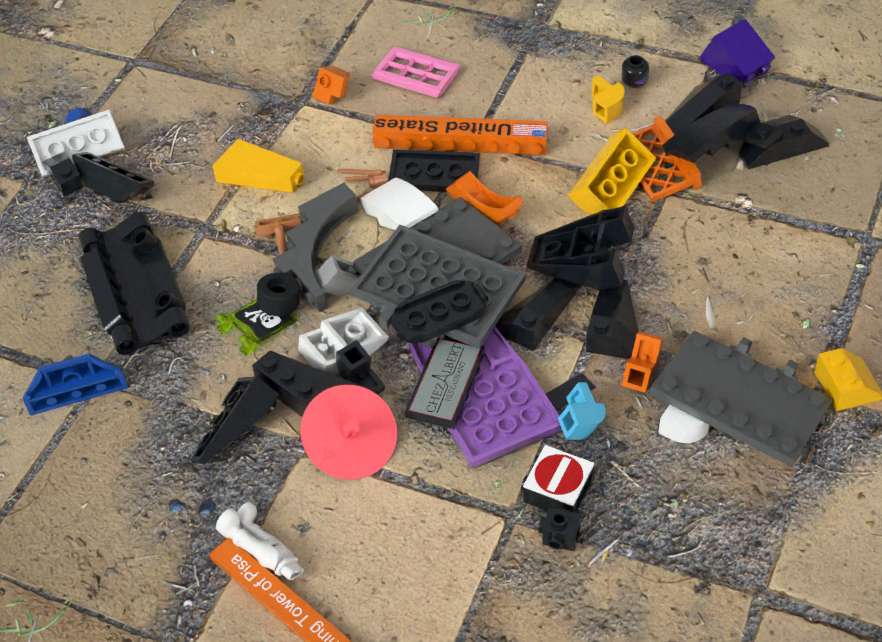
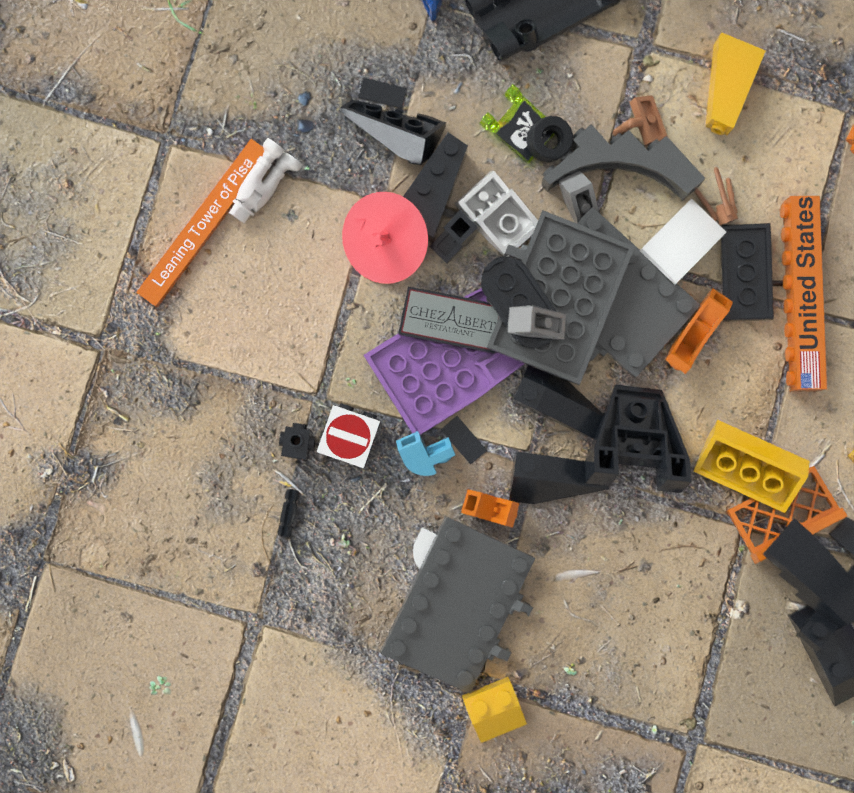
camera: 75 degrees right, 35 degrees up
none -> black axle [277,489,300,538]
none -> black sticker [358,77,407,108]
none -> light grey slope [508,306,566,340]

